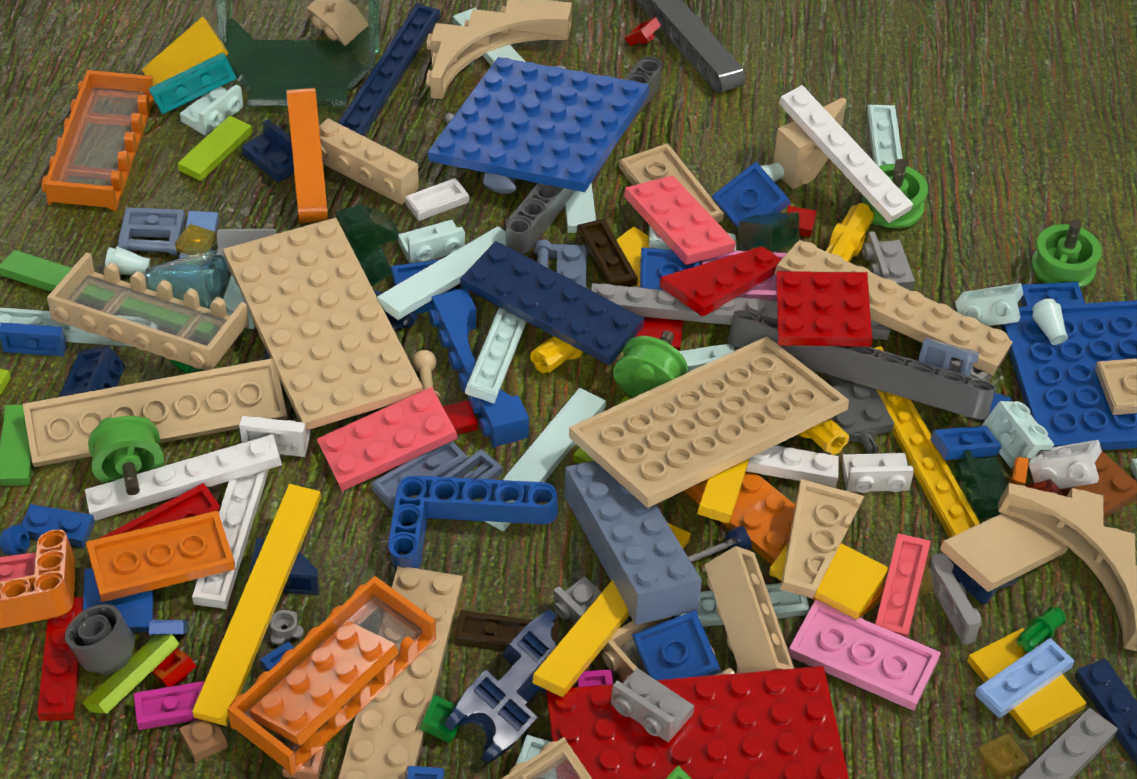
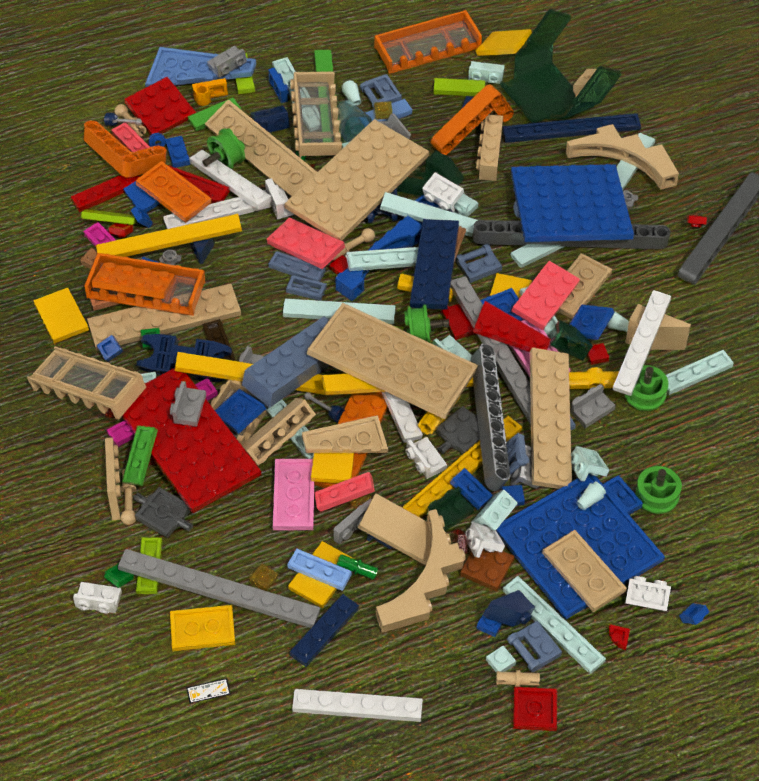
camera: 65 degrees right, 5 degrees up
dark grey piece [65,604,135,674] -> none
teal tile [149,52,237,115] -> none
blue beam [388,475,558,570] -> none
white tile [405,178,469,221] -> none
dark brown tile [577,218,638,287] -> none
red plate [776,271,872,347] -> none
orange tile [1009,457,1029,486] -> none
none -> white bracket [422,173,464,212]

